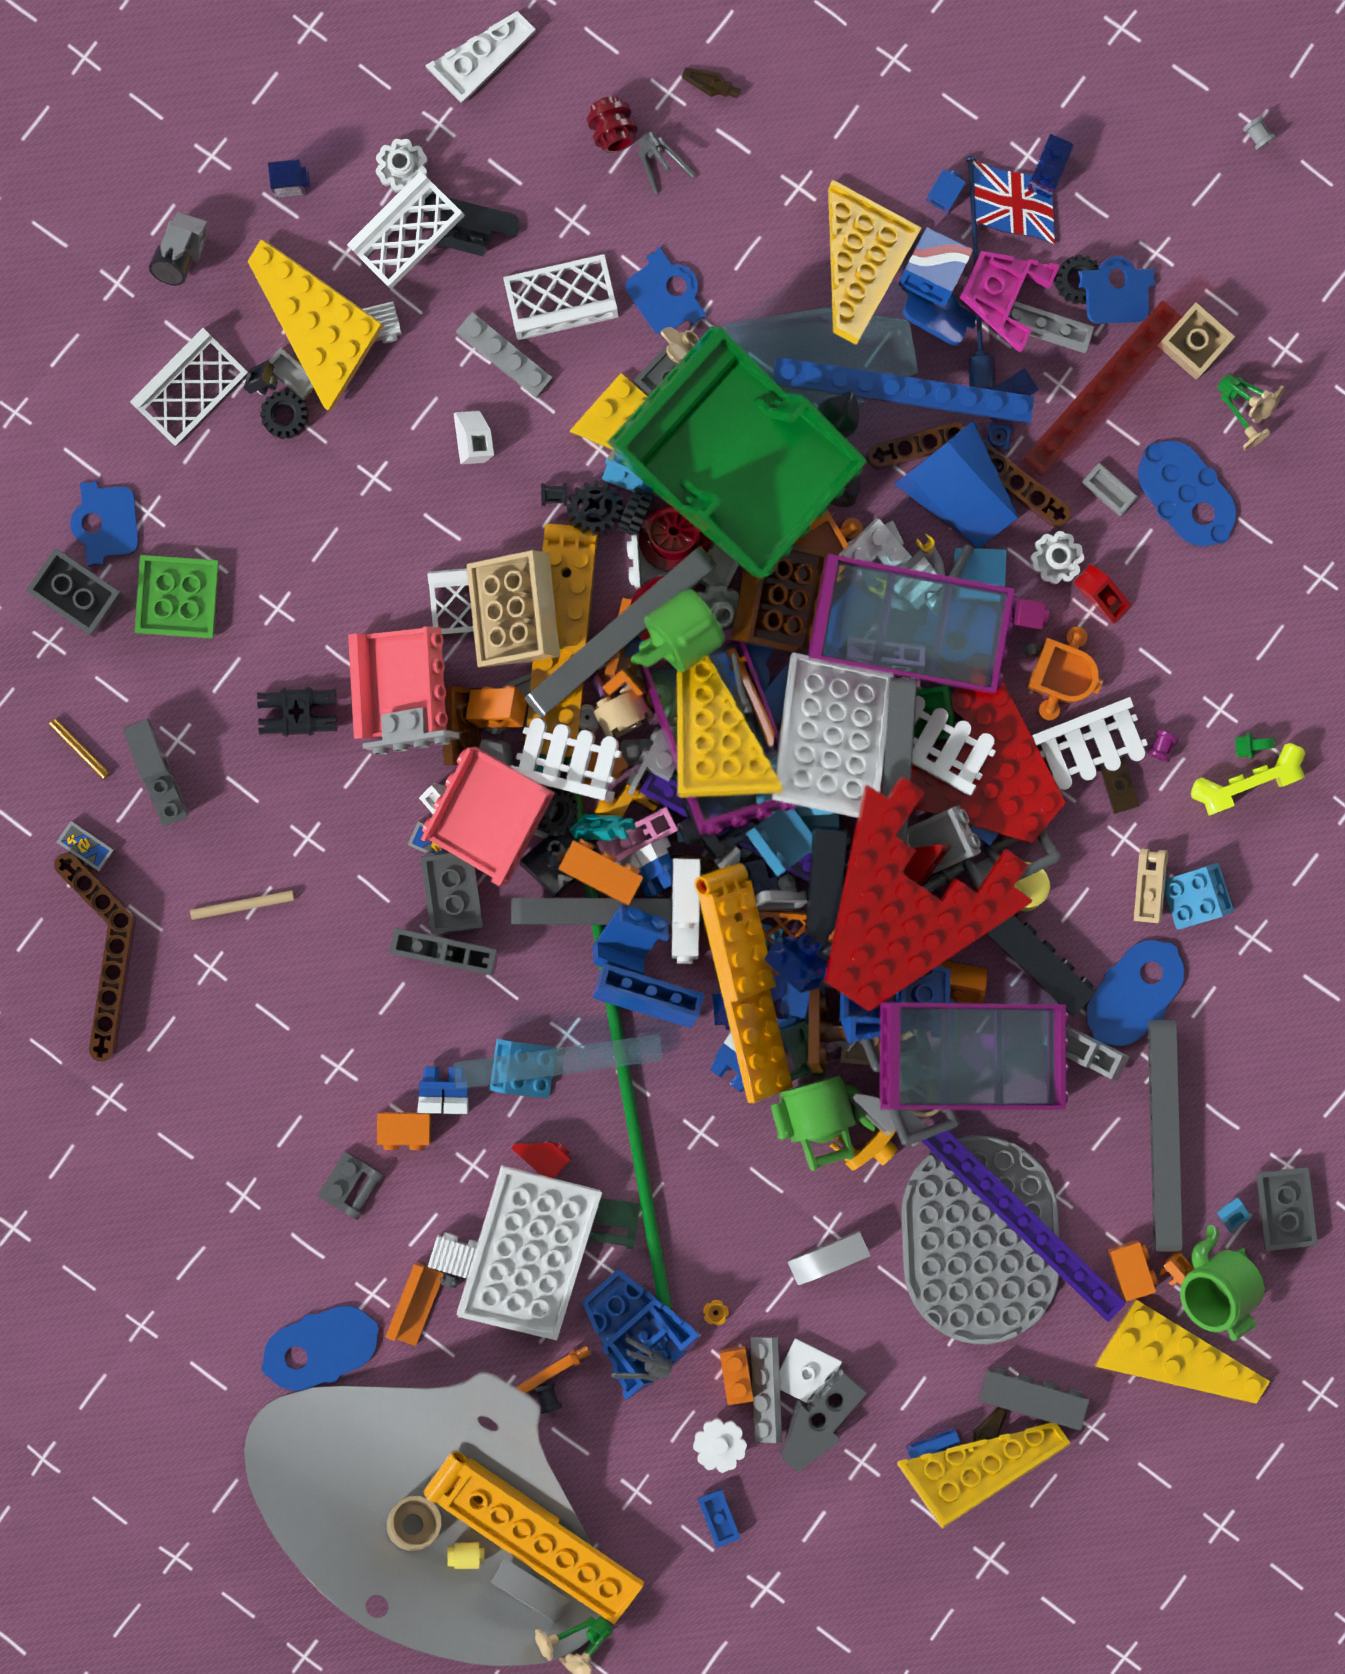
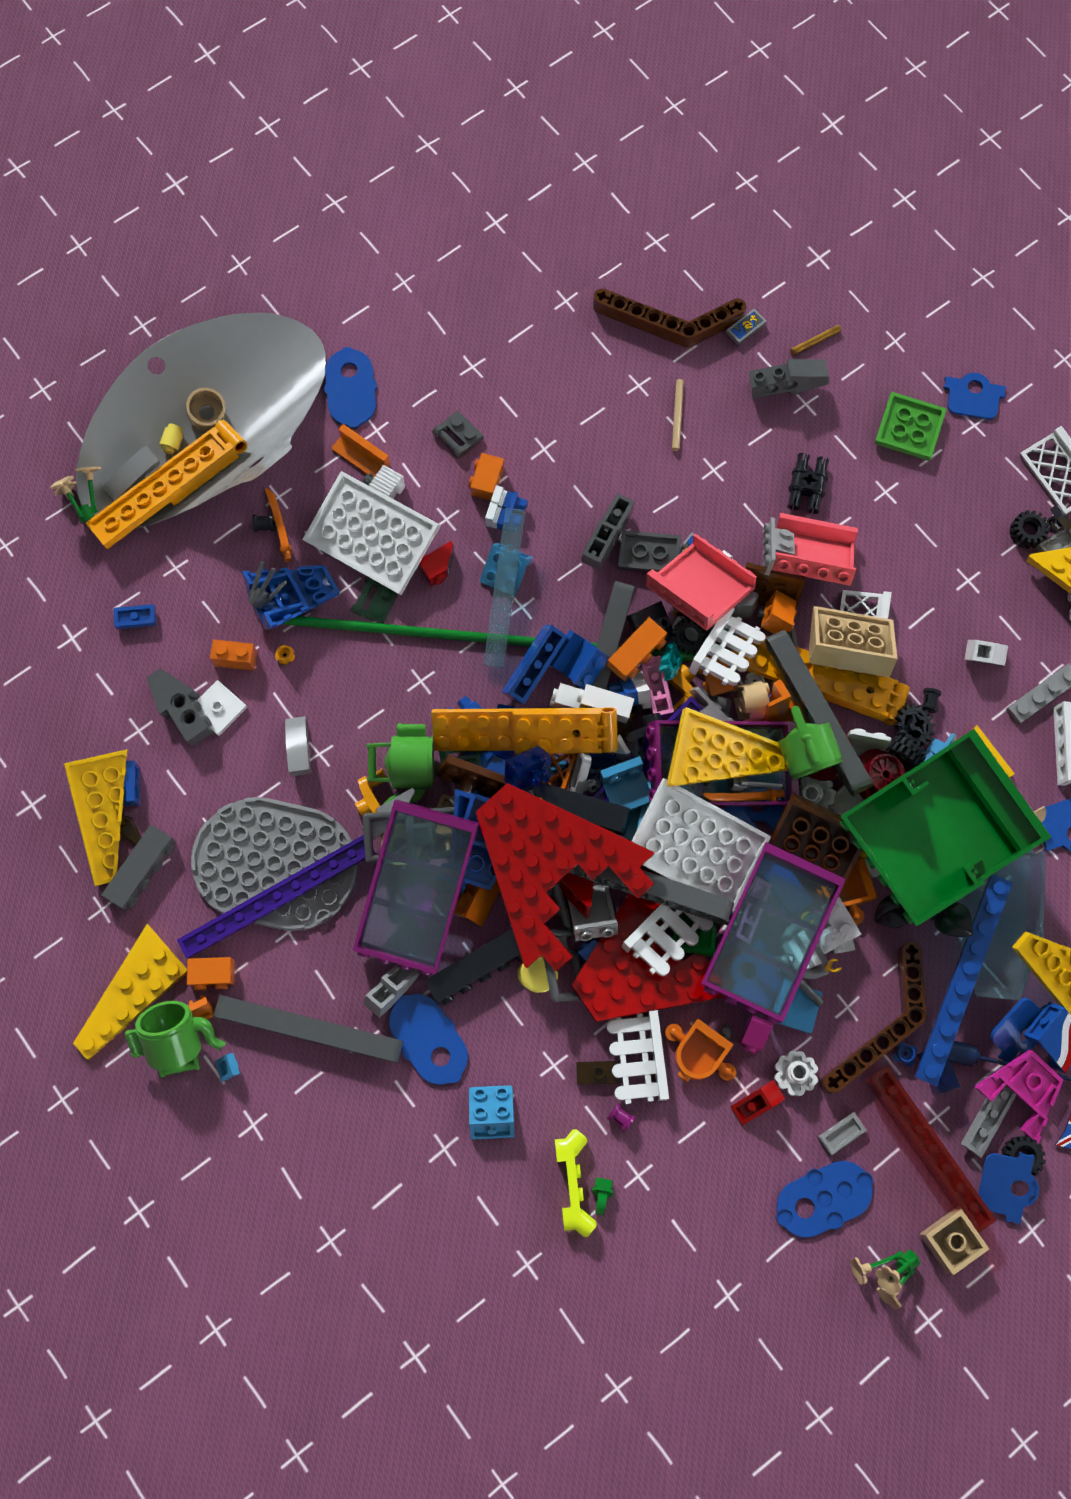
camera: 105 degrees right, 15 degrees down
dark grey brick [26,548,124,637] -> none
white plant [693,1418,747,1473] -> none
light grey plate [750,1336,782,1443] -> none
blue wedge [893,420,1019,548] -> none
tan plate [1134,848,1169,923] -> none
dark grey plate [1255,1167,1318,1251] -> none

